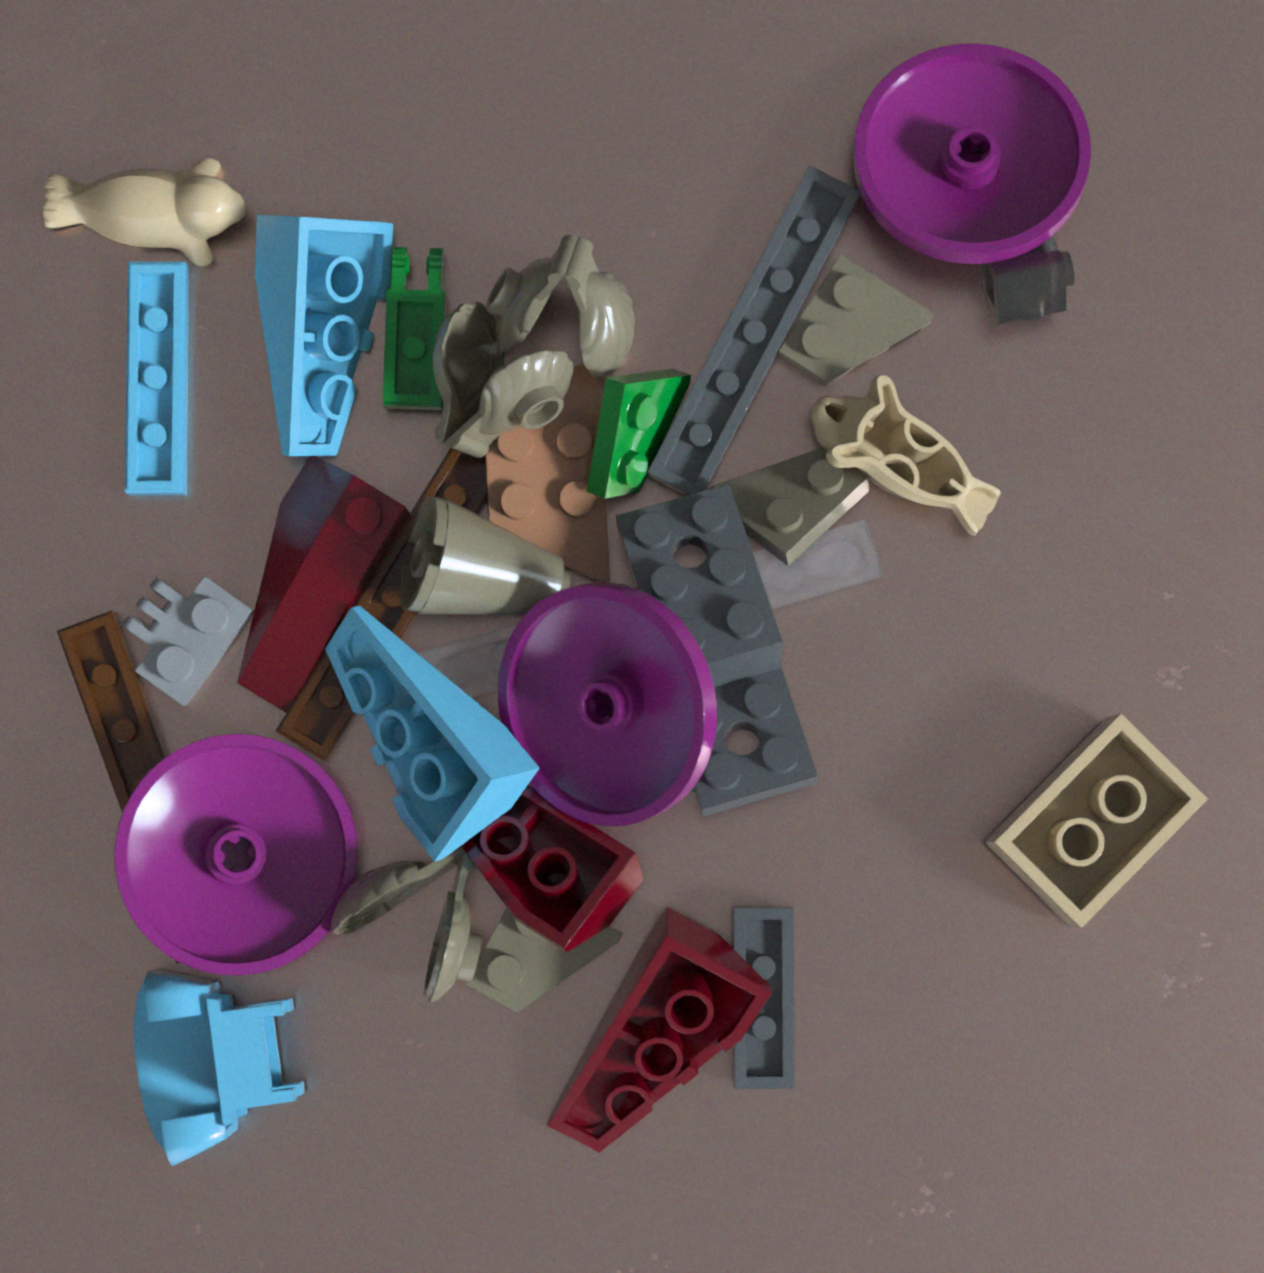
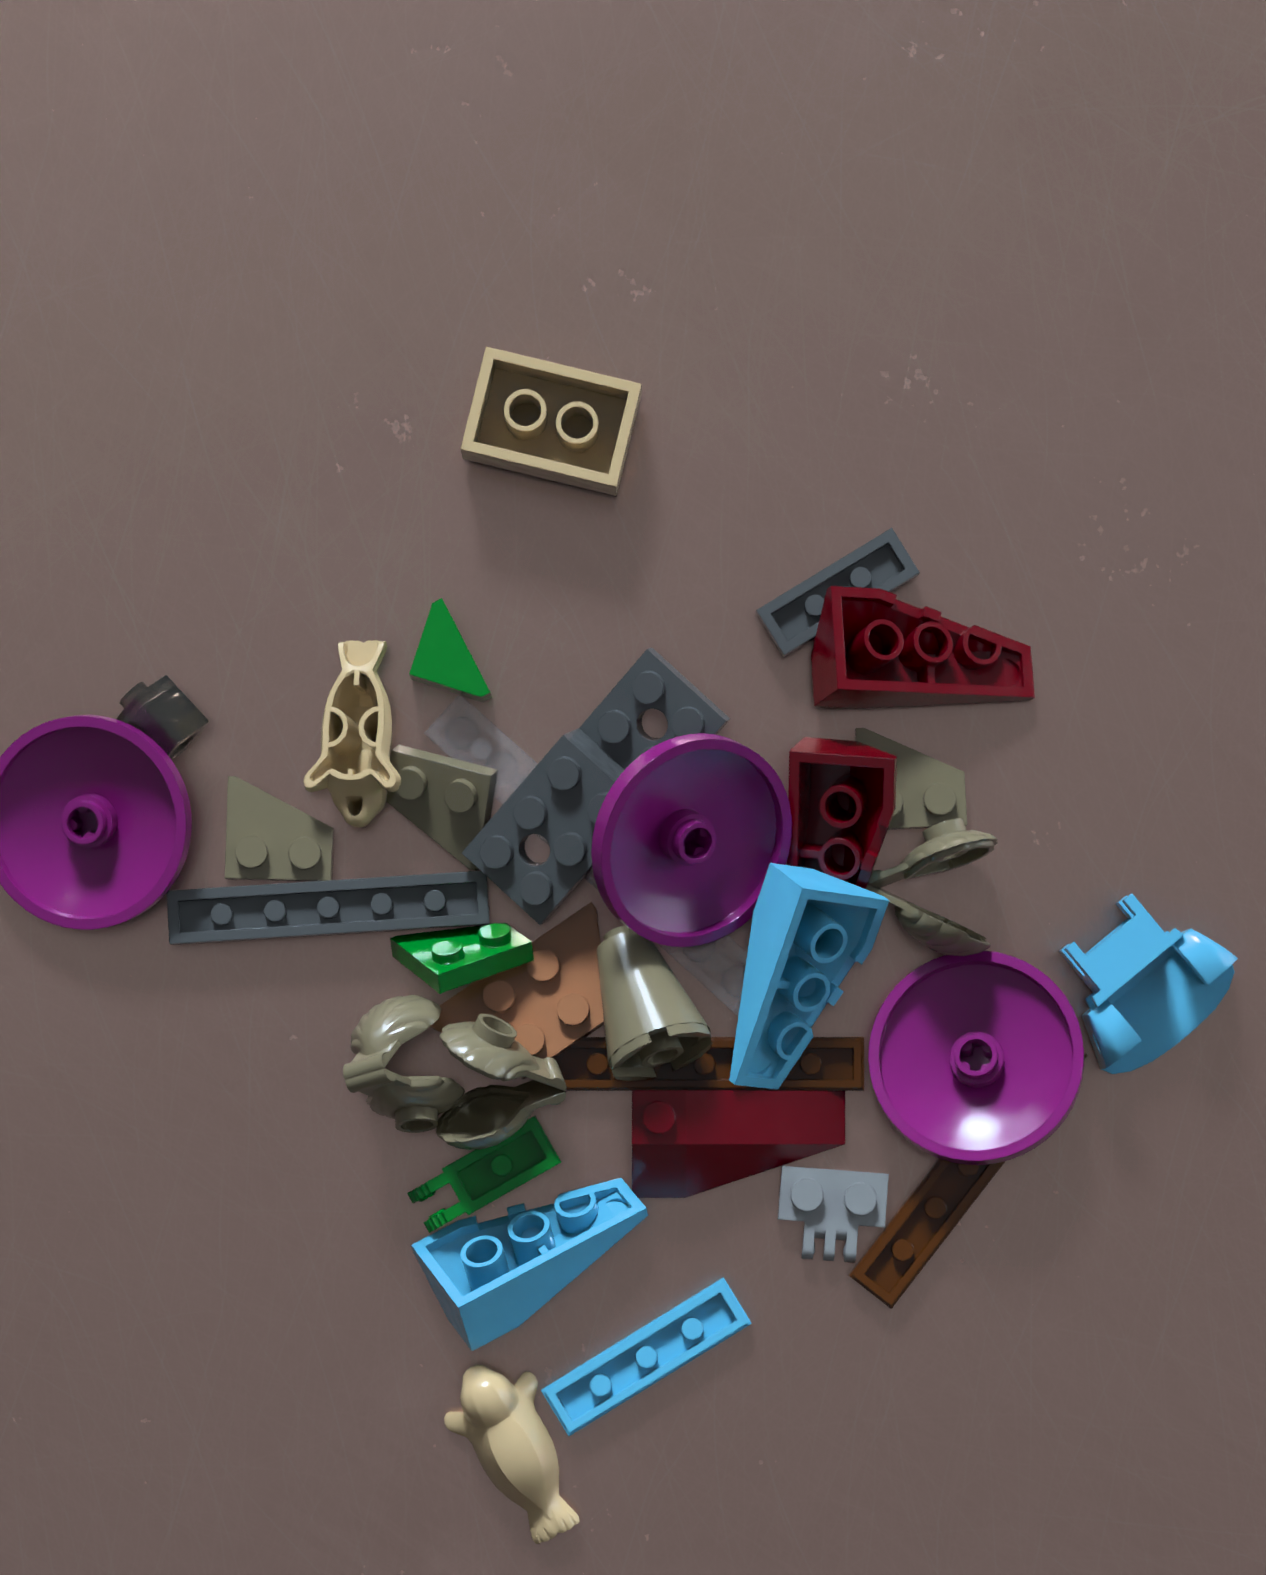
camera: 120 degrees left, 0 degrees up
none -> green slope [409,598,492,702]

